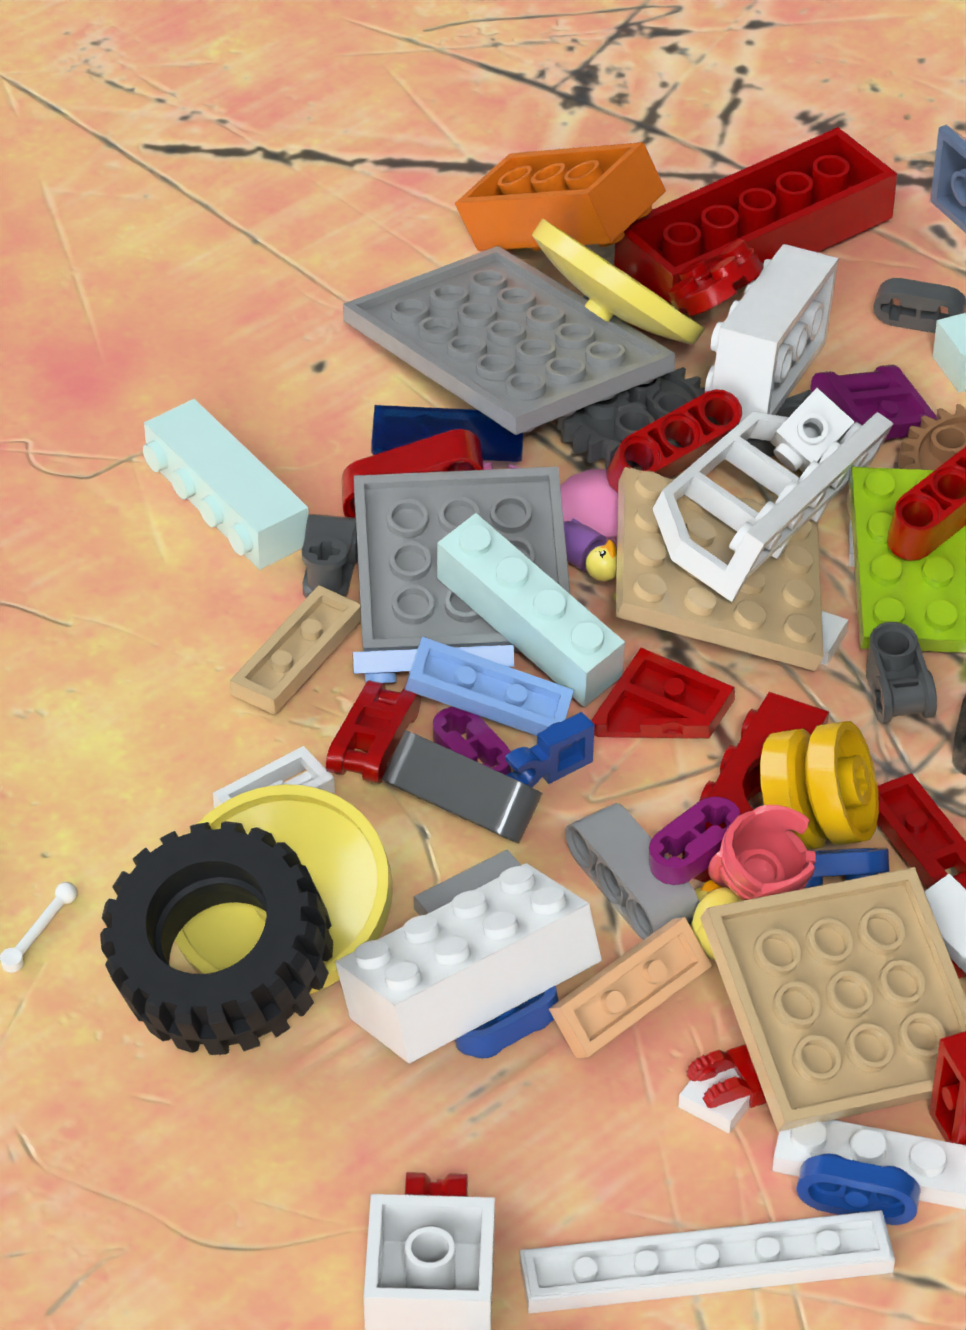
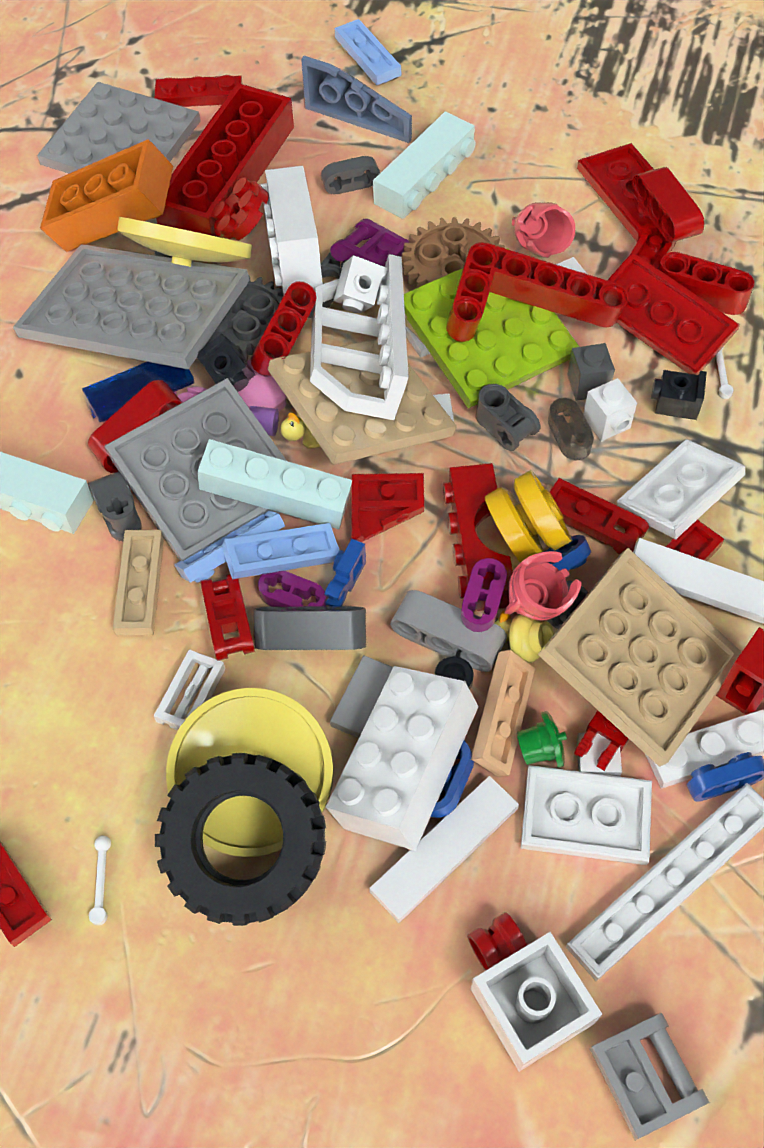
camera: 30 degrees left, 15 degrees up
none -> light grey plate [37,82,200,174]
none -> red plate [154,75,243,107]
none -> black brick [197,333,256,392]
none -> white tile [369,776,519,923]
none -> black tile [435,656,474,690]
none -> green piece [517,711,567,768]
none -> white tile [521,765,652,865]

